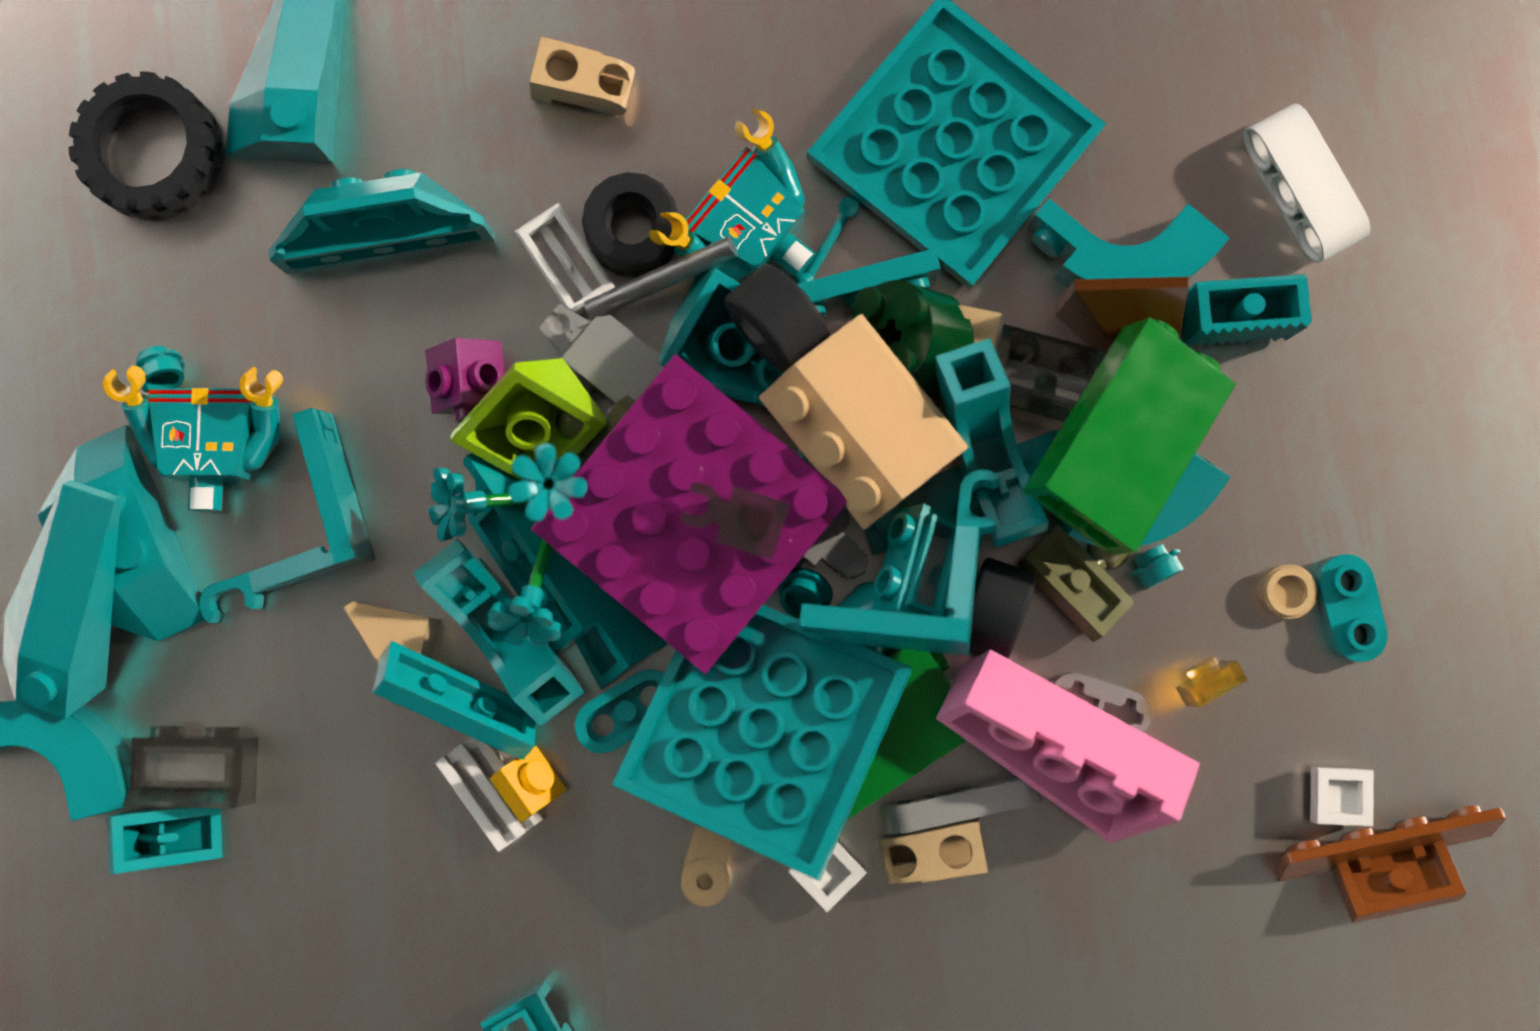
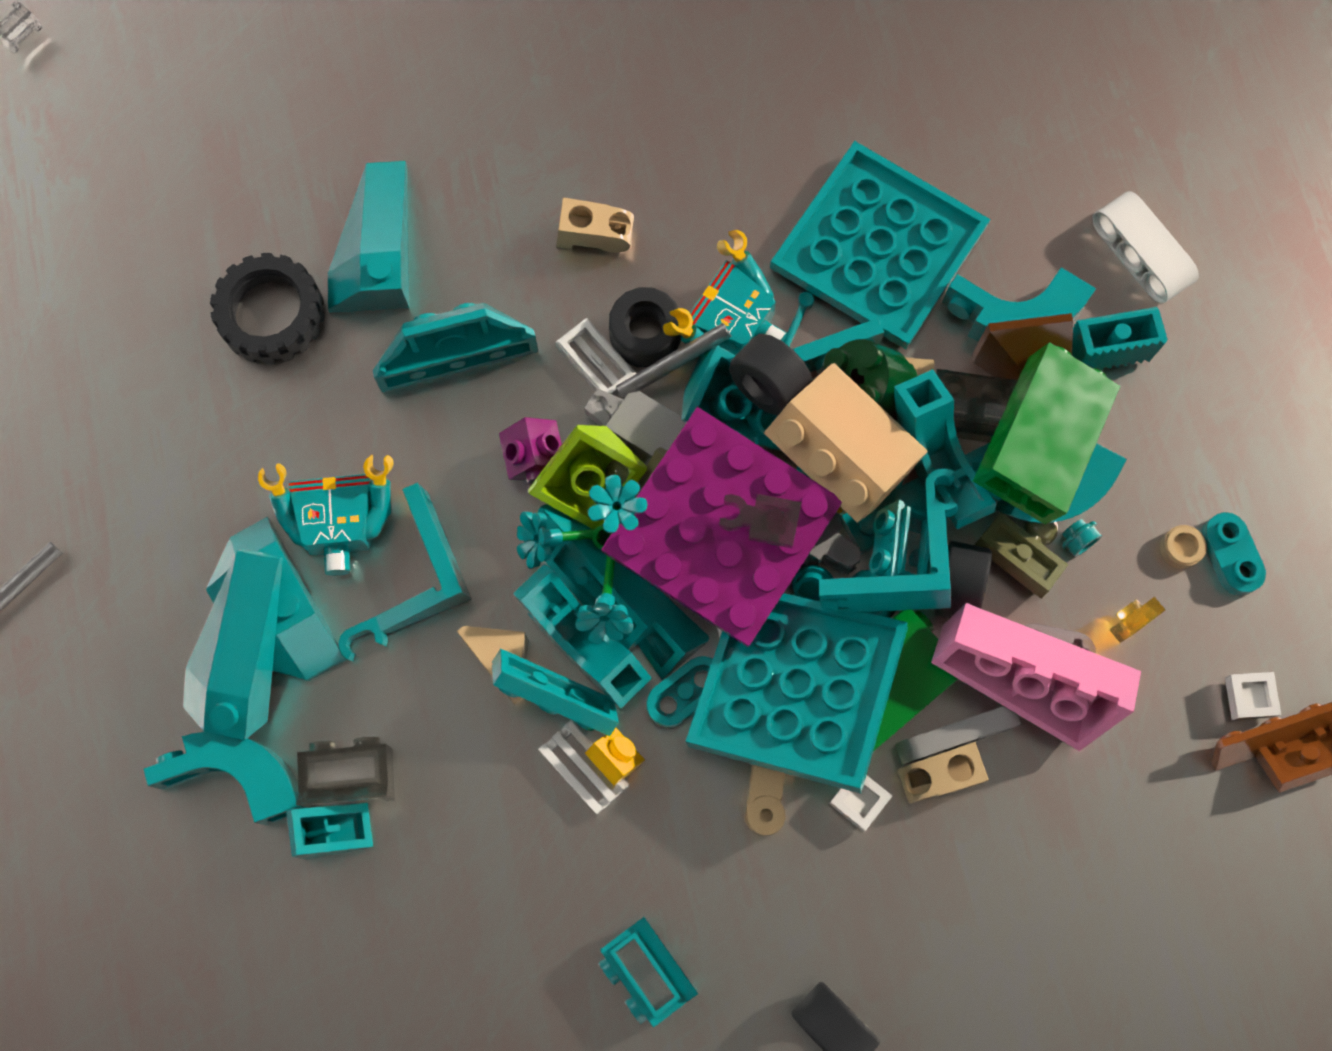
camera: 10 degrees left, 10 degrees down
teal plate [133,346,185,393] -> none

